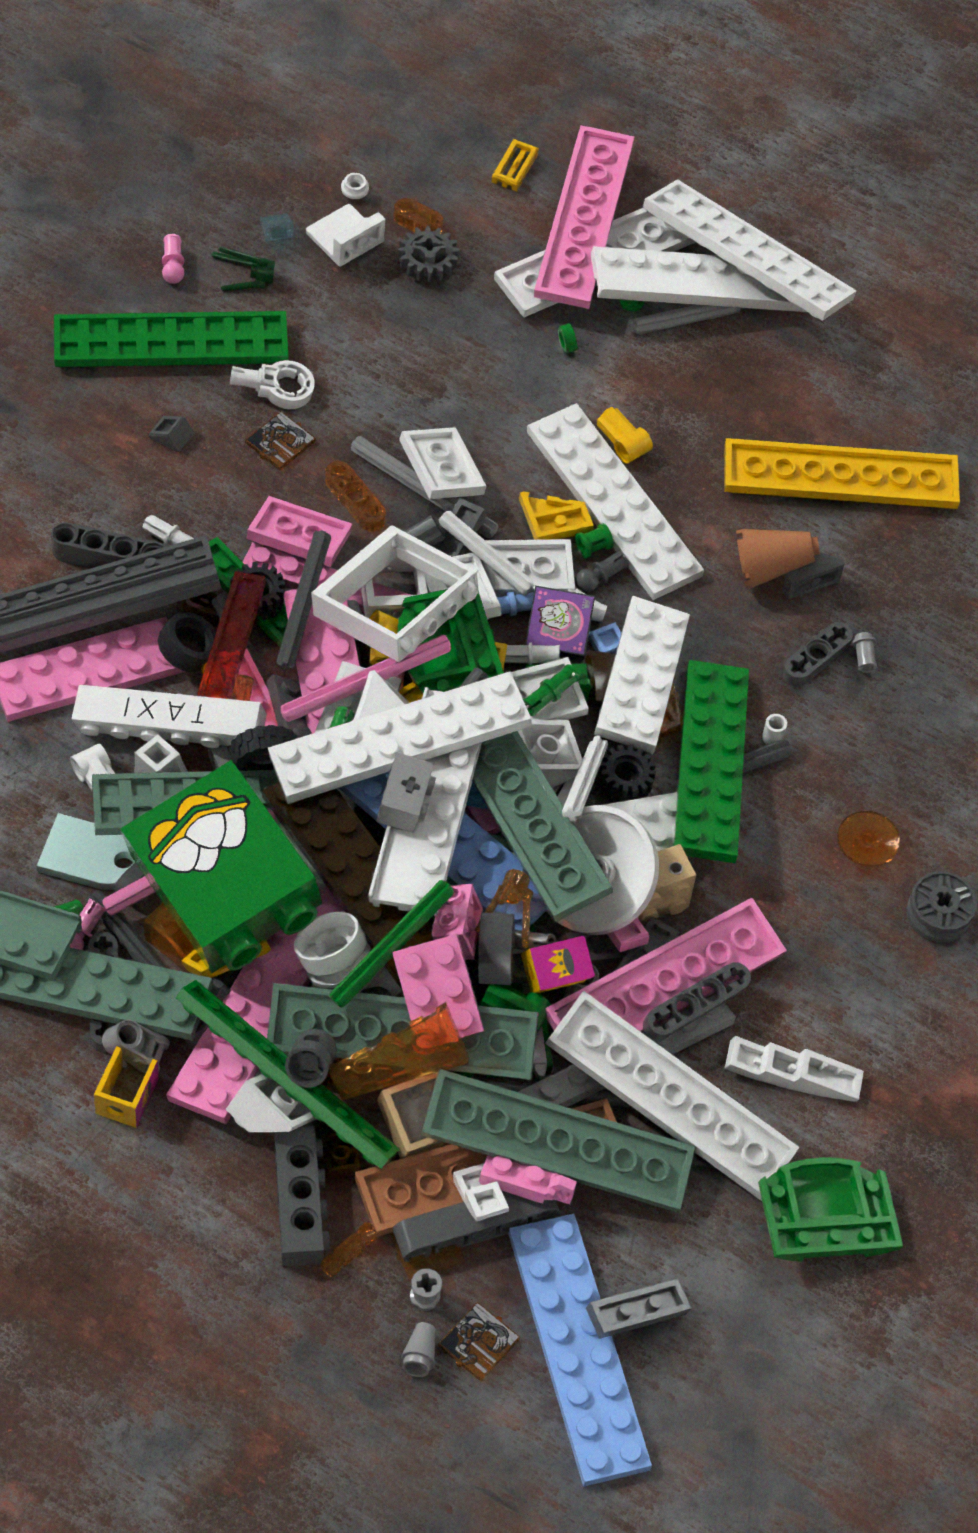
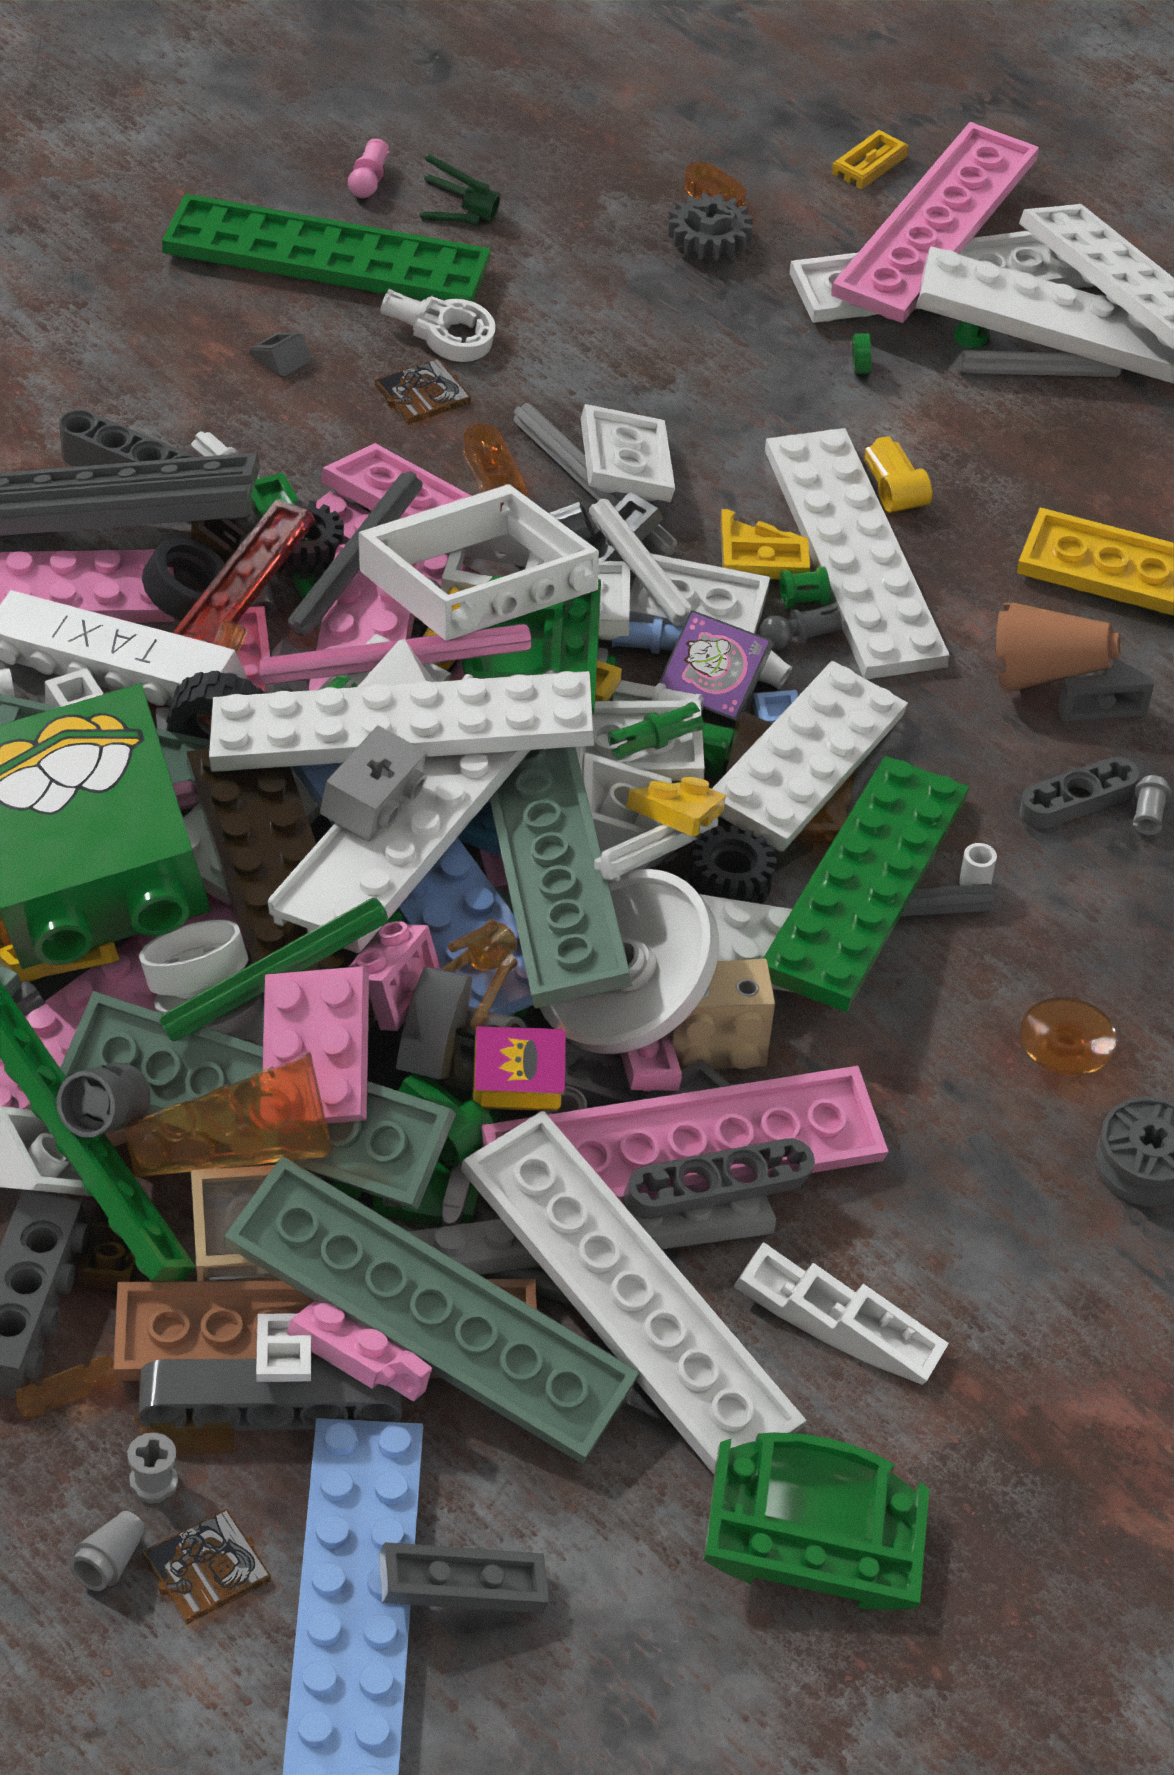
camera: 20 degrees right, 10 degrees down
clear light blue slope [260,213,294,241] -> none
white bracket [306,204,385,267] -> none
white plate [341,173,369,199] -> none
none -> yellow wing [626,777,726,837]

